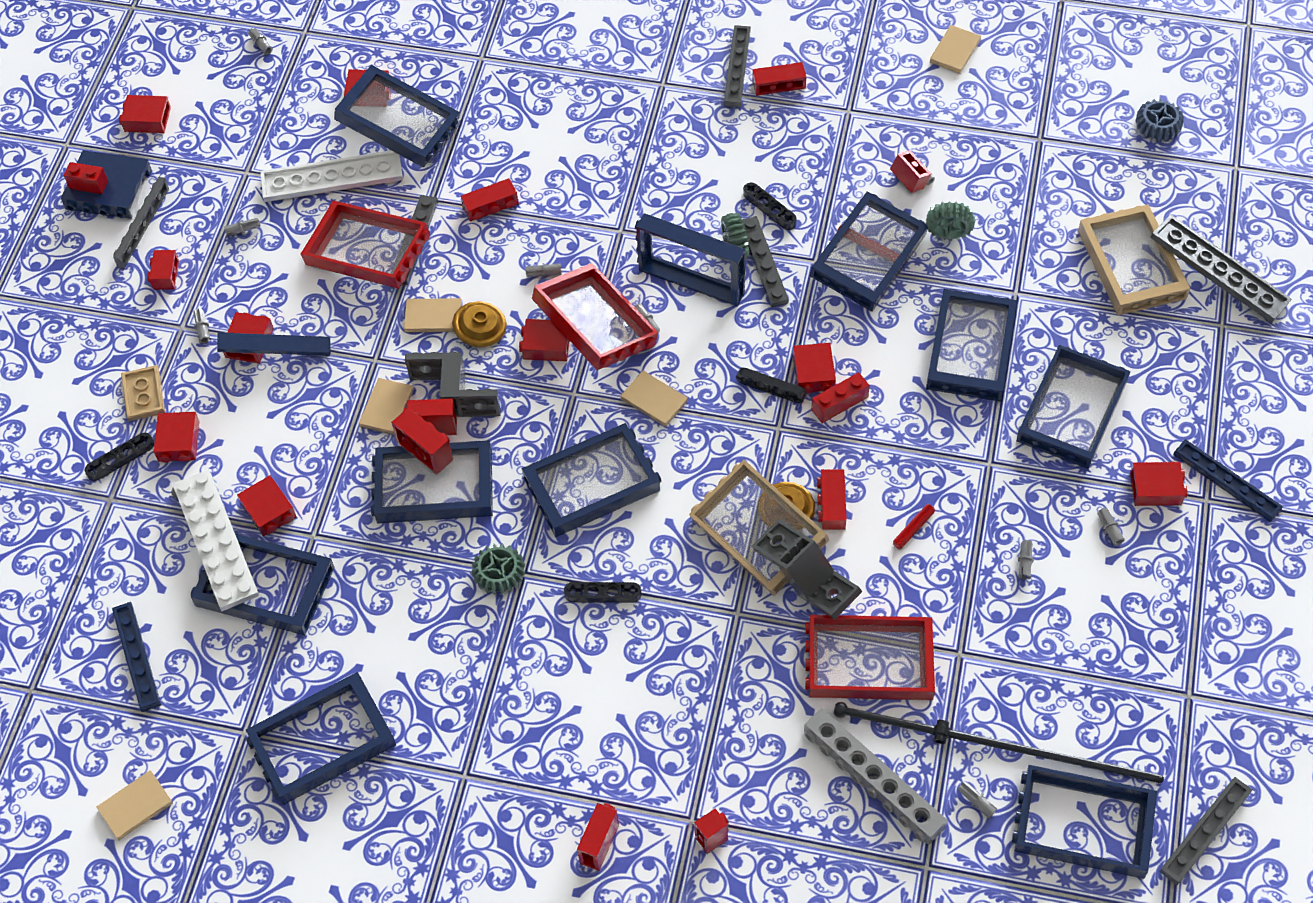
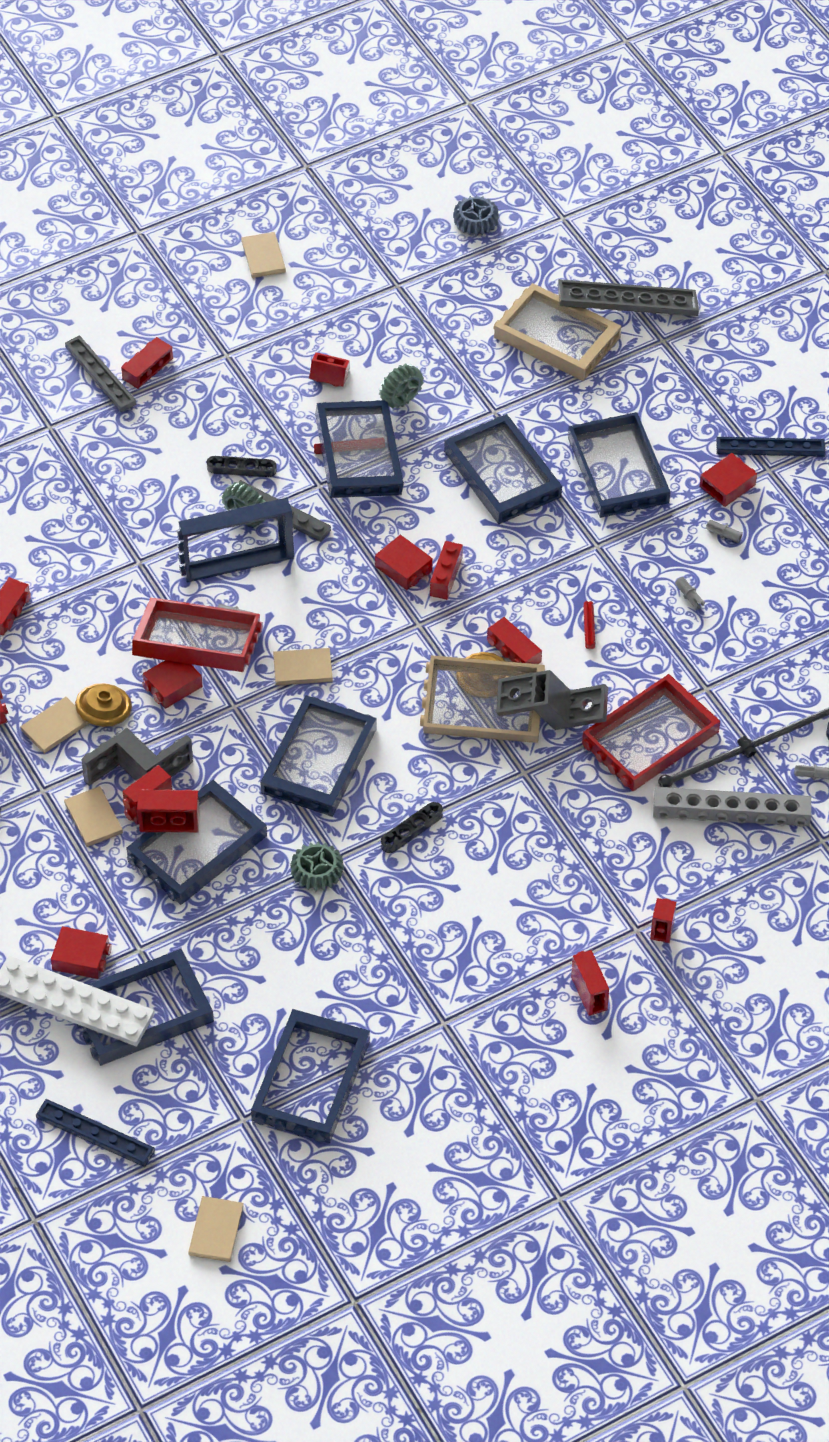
camera: 45 degrees left, 5 degrees down
light grey axle [525,263,562,277] -> none
black beam [736,367,807,403] -> none

